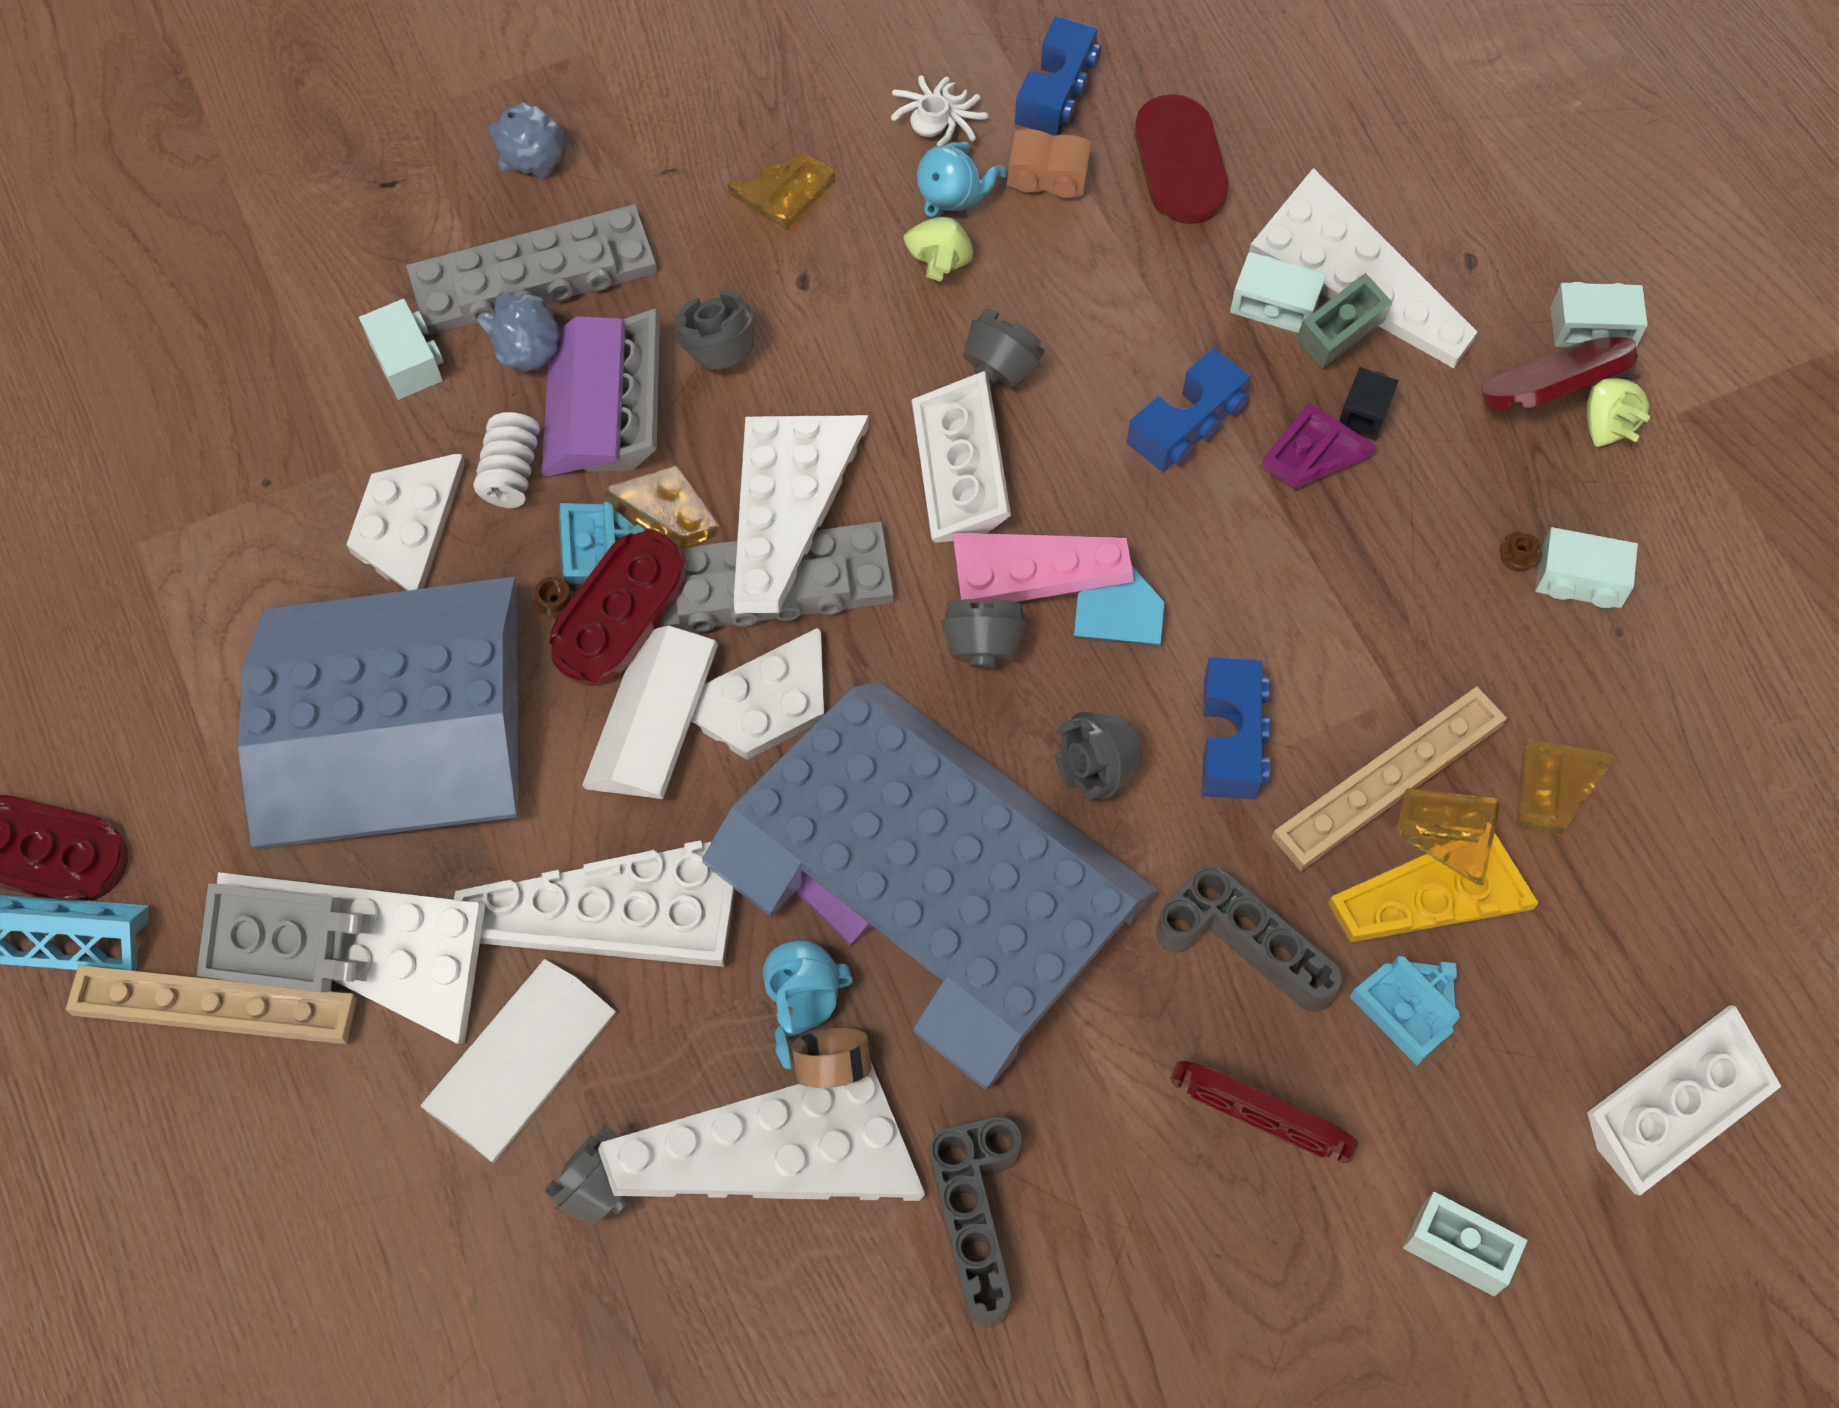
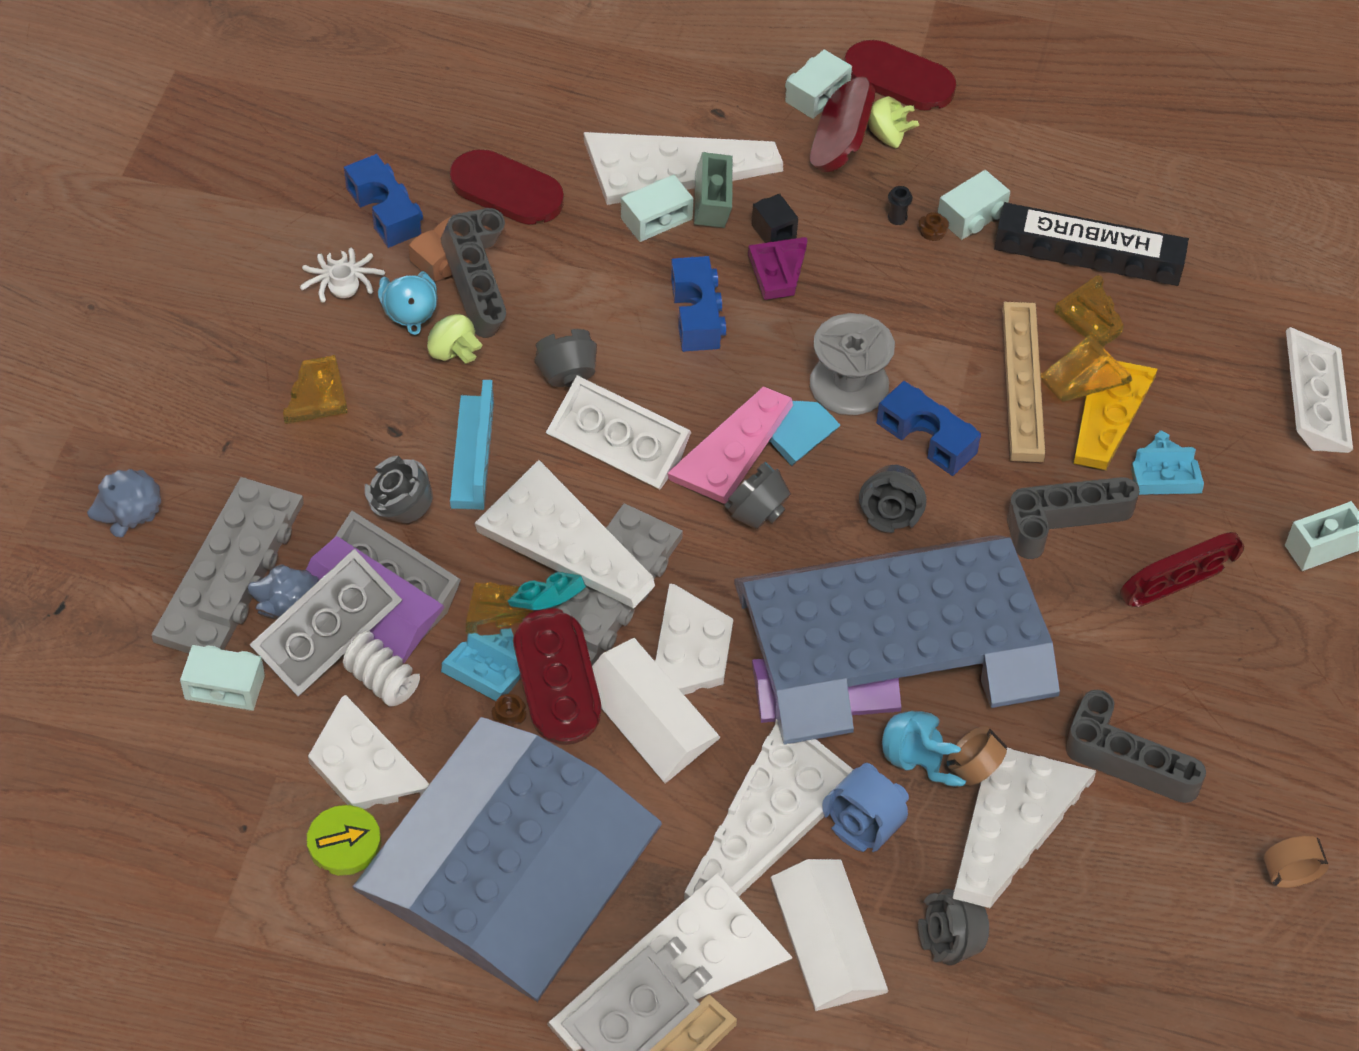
camera: 55 degrees left, 10 degrees down
none -> light grey slope [250,548,402,696]
none -> lime tile [307,805,381,876]
none -> dark grey beam [441,208,506,338]
none -> medium azure fence [450,380,494,510]
none -> teal slope [507,572,586,610]
none -> light grey piece [810,313,895,415]
none -> medium blue brick [822,763,909,852]
none -> dark red tile [844,40,956,111]
none -> black pin [888,186,913,225]
none -> black brick [994,202,1189,286]

